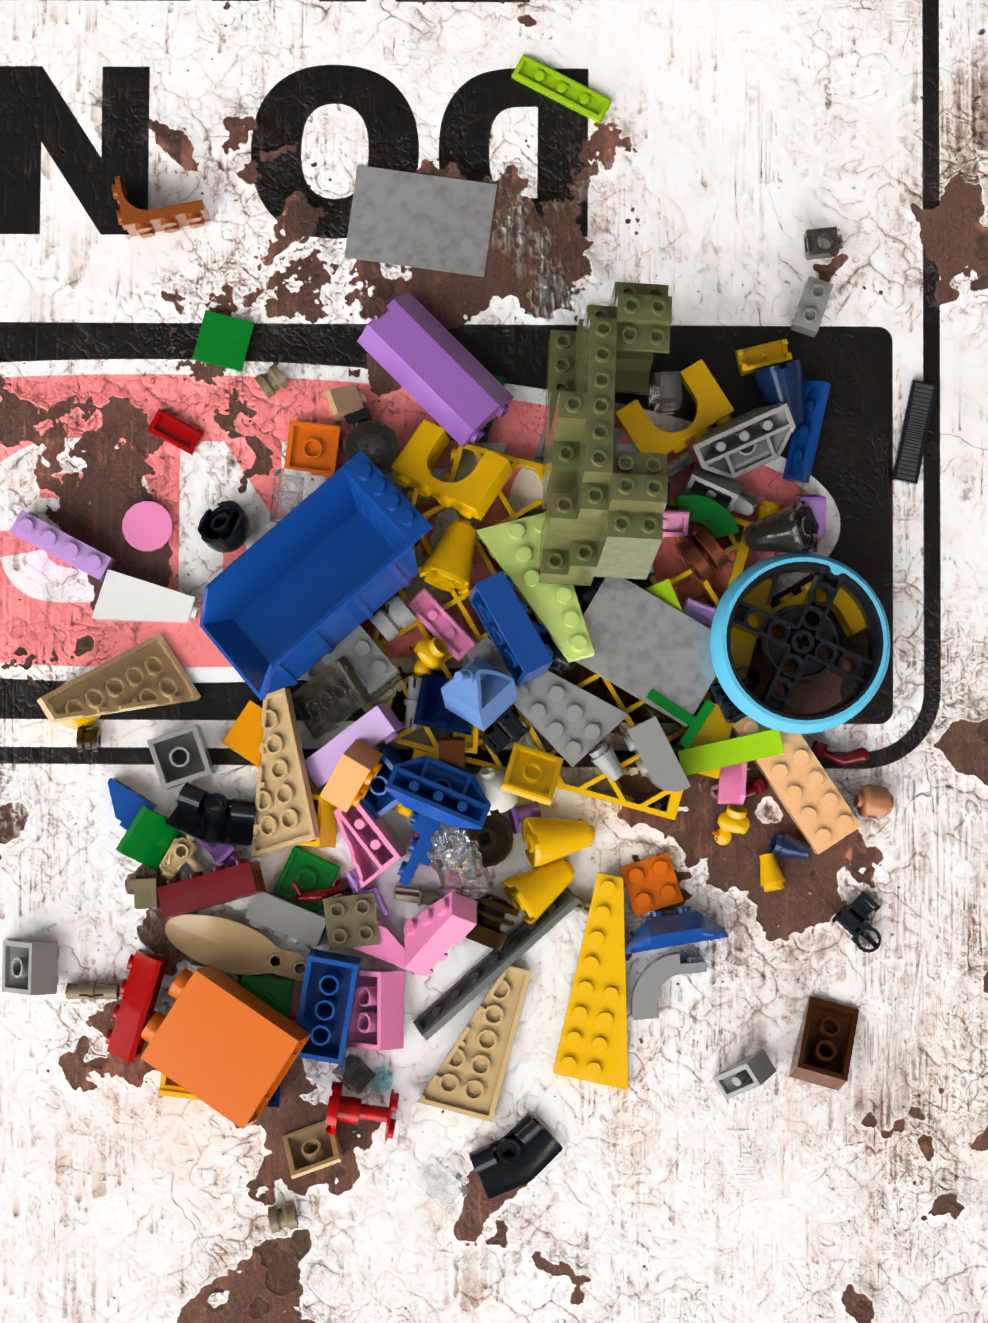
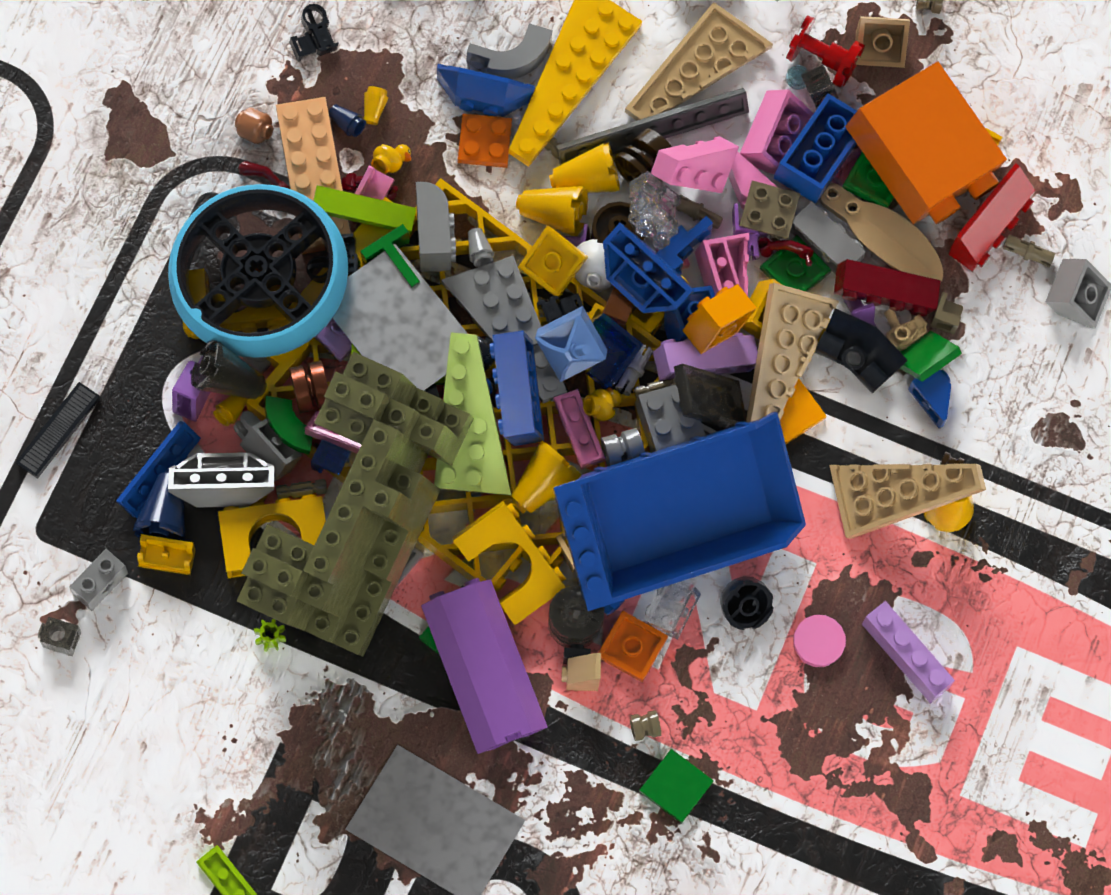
camera: 170 degrees left, 15 degrees down
white slope [92,569,200,623] -> none
red tile [147,409,205,456] -> none
light grey brick [147,724,215,790] -> none

